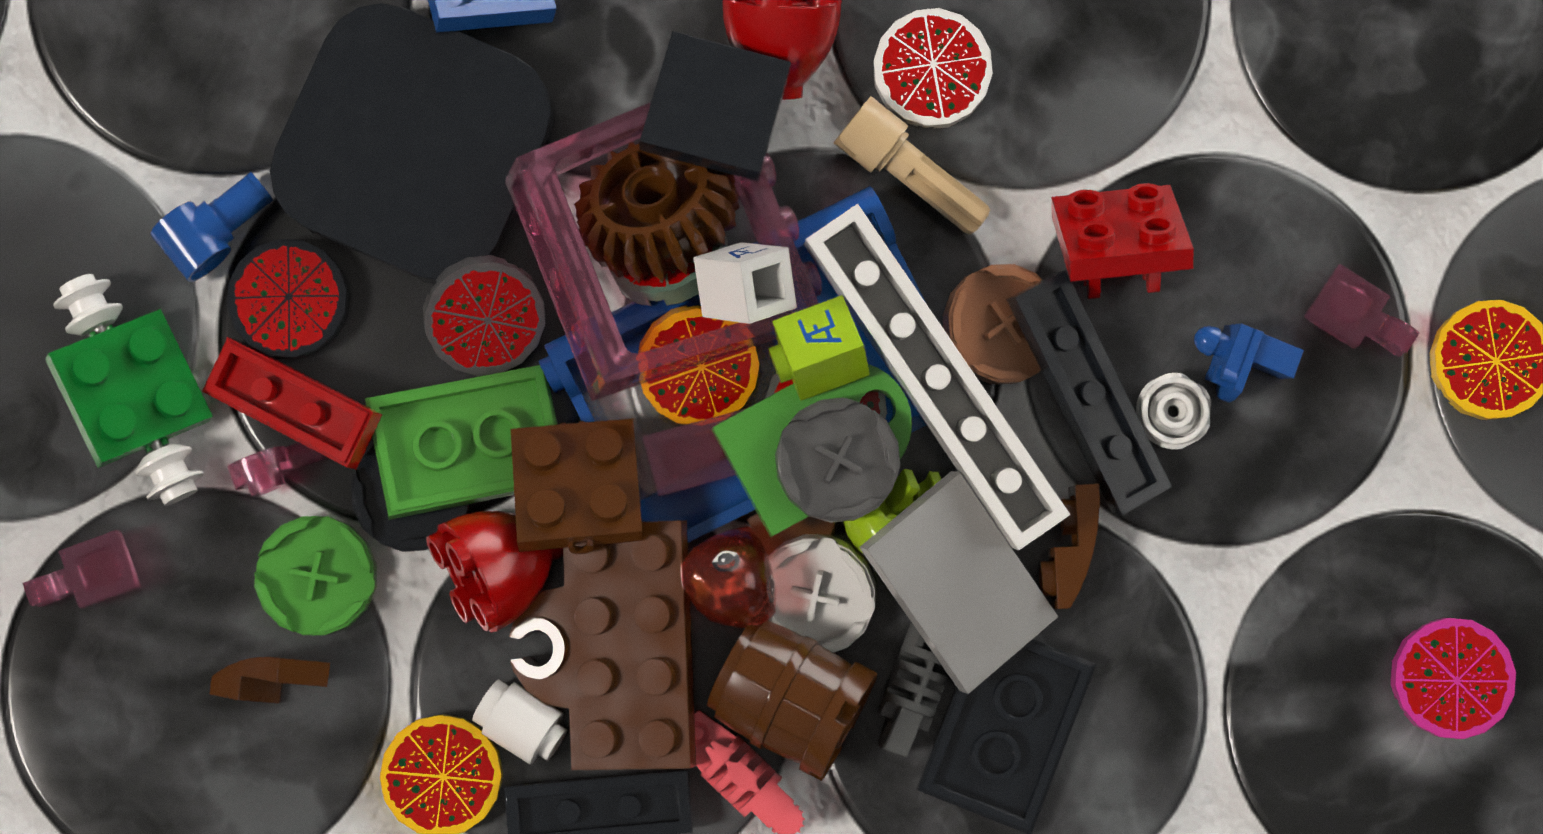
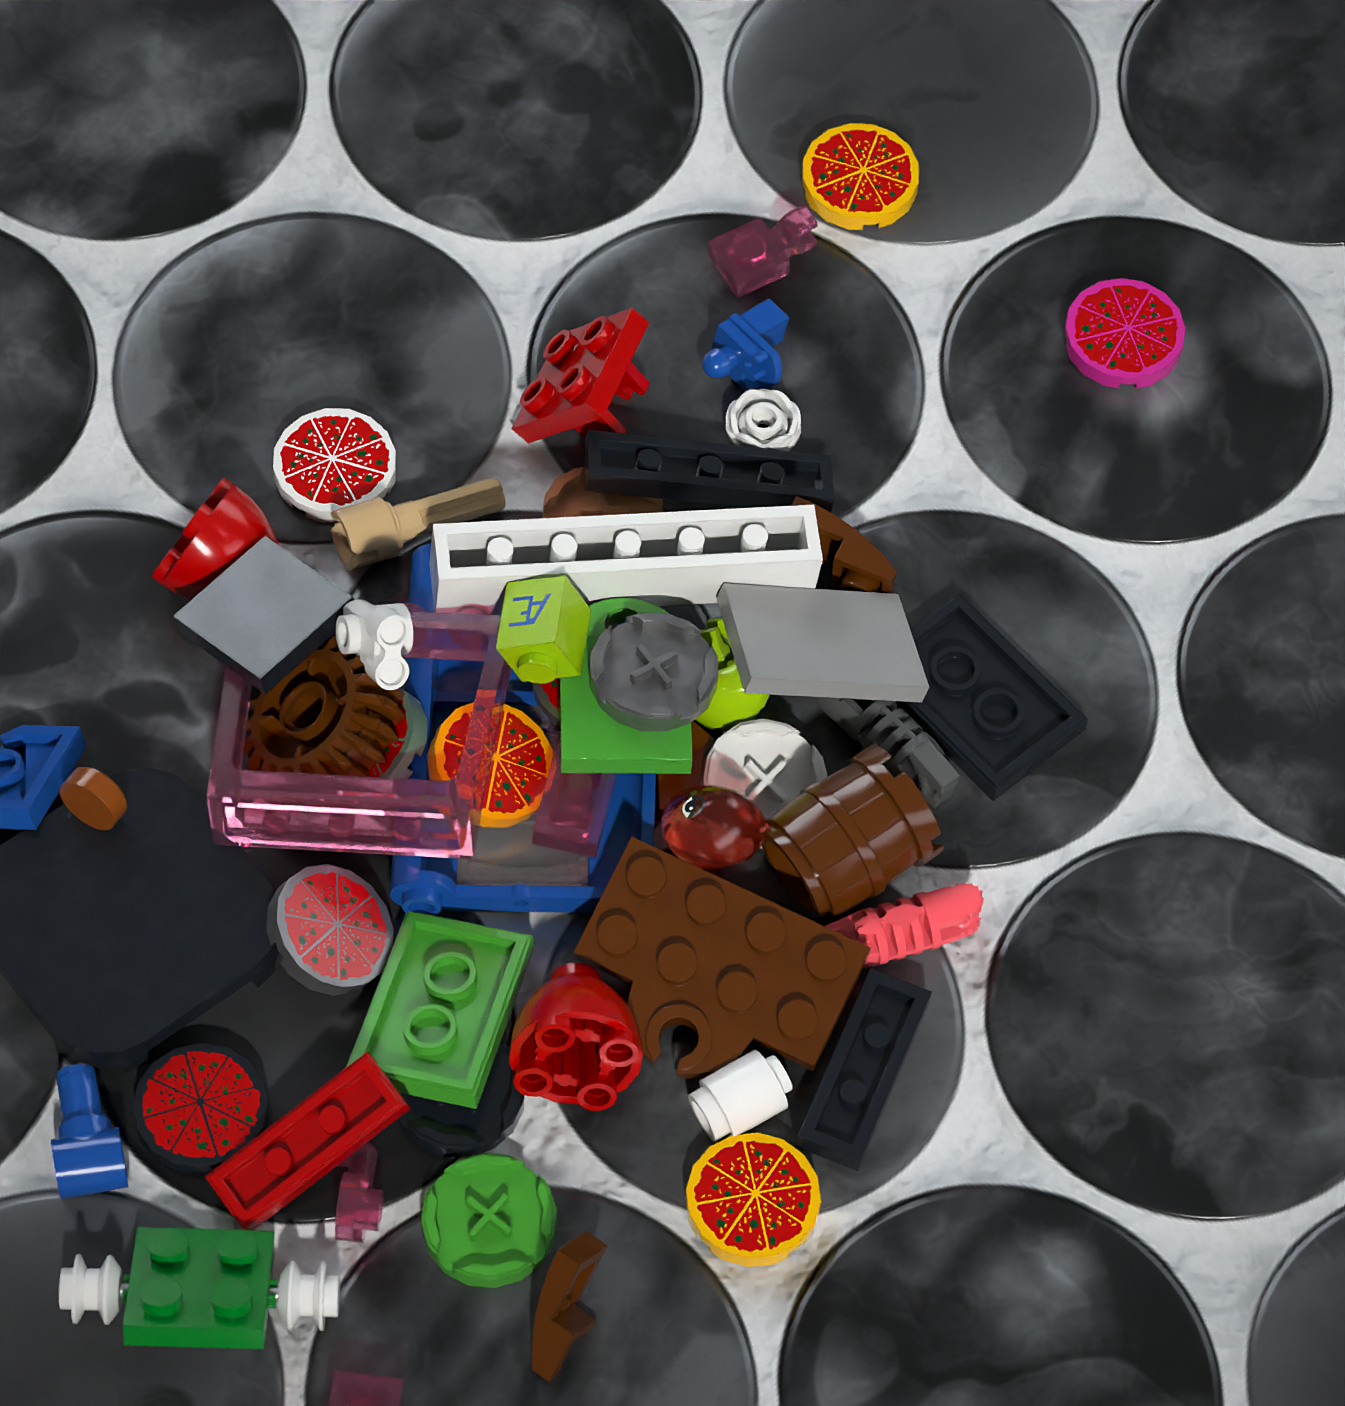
camera: 65 degrees left, 25 degrees down
reddish brown plate [510,418,643,554] -> none
white brick [693,242,797,324] -> none
none -> dark orange tile [60,767,127,830]
none -> white plate [336,600,413,690]

